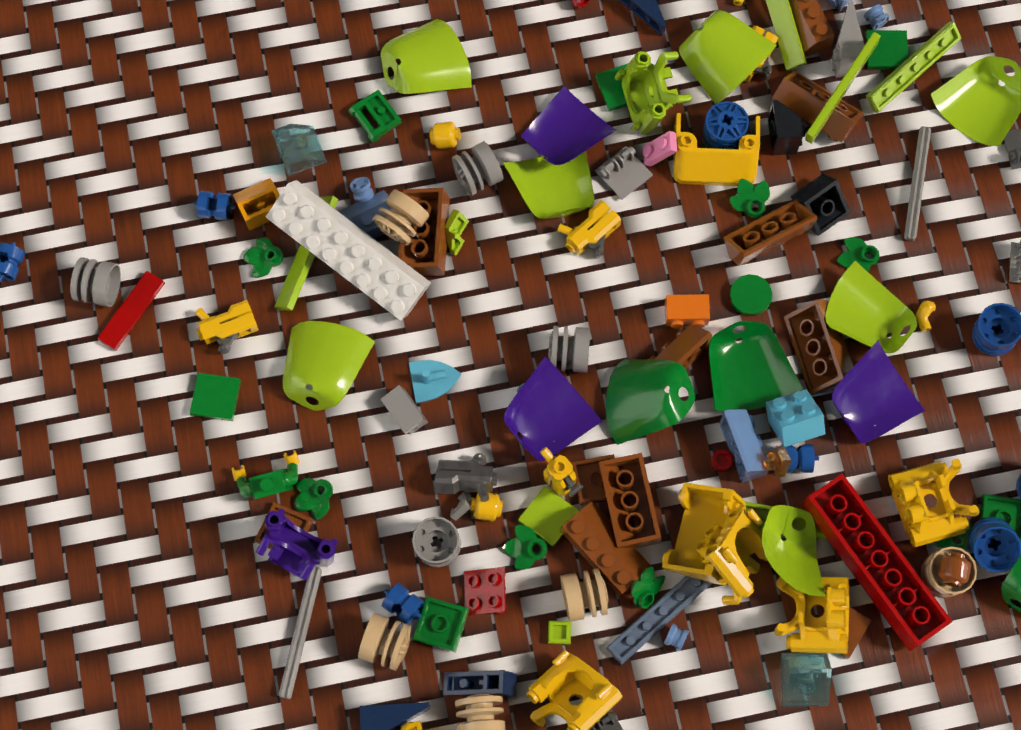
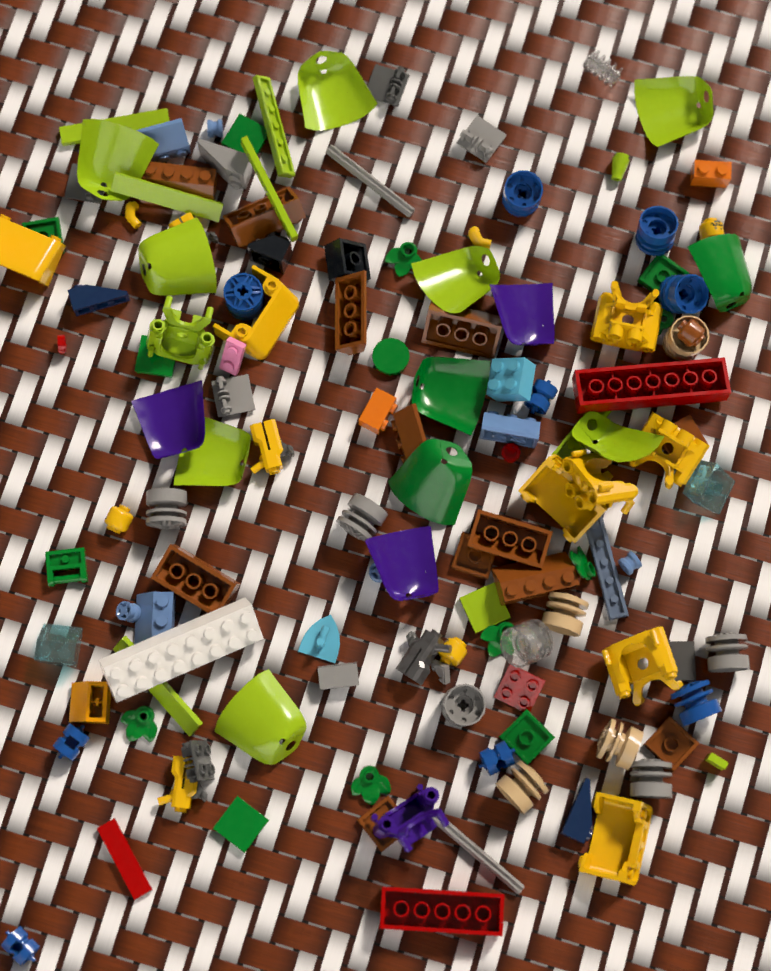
camera: 65 degrees left, 5 degrees up
light grey wheel [70,257,121,307] -> none
green torso [232,450,300,500] -> none
tan wheel [372,190,429,245] -> none
lime piece [381,19,472,94] -> none
dark blue slope [443,670,517,697] -> none
lime slope [445,209,469,256] -> none
yellow piece [540,447,583,498] -> none
lime tile [548,621,571,645] -> none
green plate [729,179,770,218] -> none
clear orange tile [763,446,791,477] -> none
none -> dark grey hinge [181,740,215,783]
none -> red brick [380,886,505,936]
none -> clear wheel [500,619,553,668]

